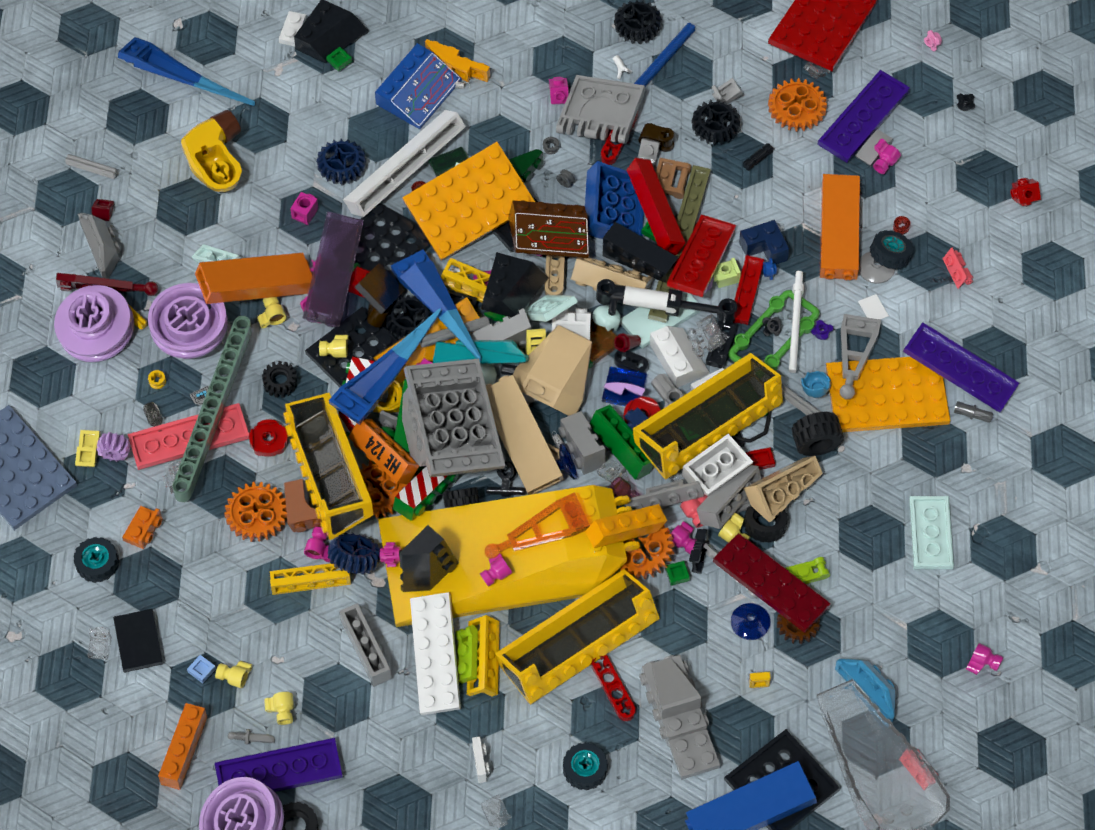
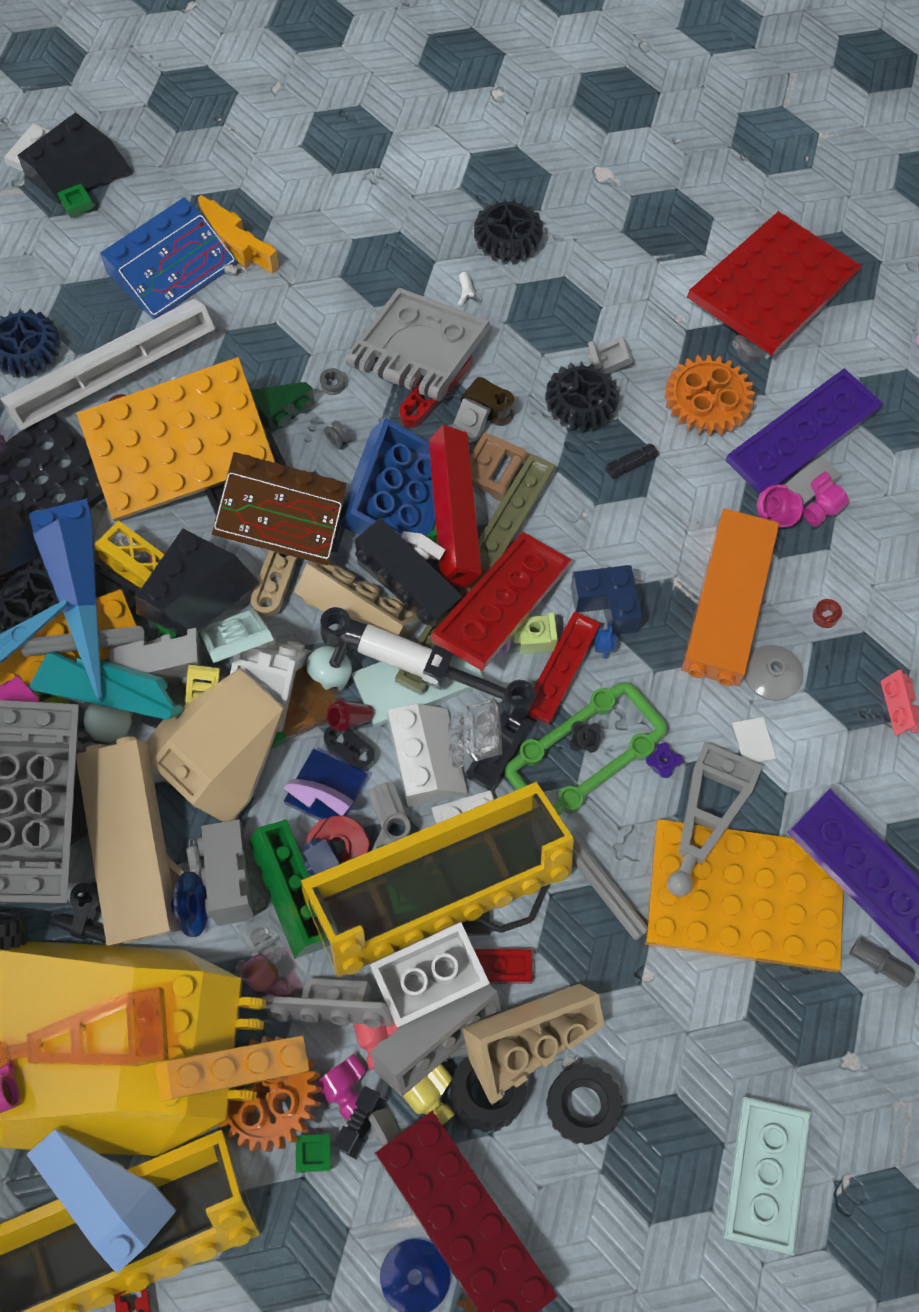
camera: 10 degrees right, 5 degrees up
clear green tile [429,146,468,177] -> none
dark pink bracket [549,77,568,104] -> none
blue axle [634,23,695,86] -> none
lime plate [785,557,830,584] -> none
white bar [789,271,804,373] -> none
black tyre [791,412,844,456] -> none
dark azure hair [801,371,831,398] -> none
black wheel [870,230,913,269] -> none
none -> light blue wedge [27,1128,176,1273]
none -> white plate [401,531,445,561]
none -> black tyre [546,1064,623,1145]
none -> dark pink hair [756,485,803,528]

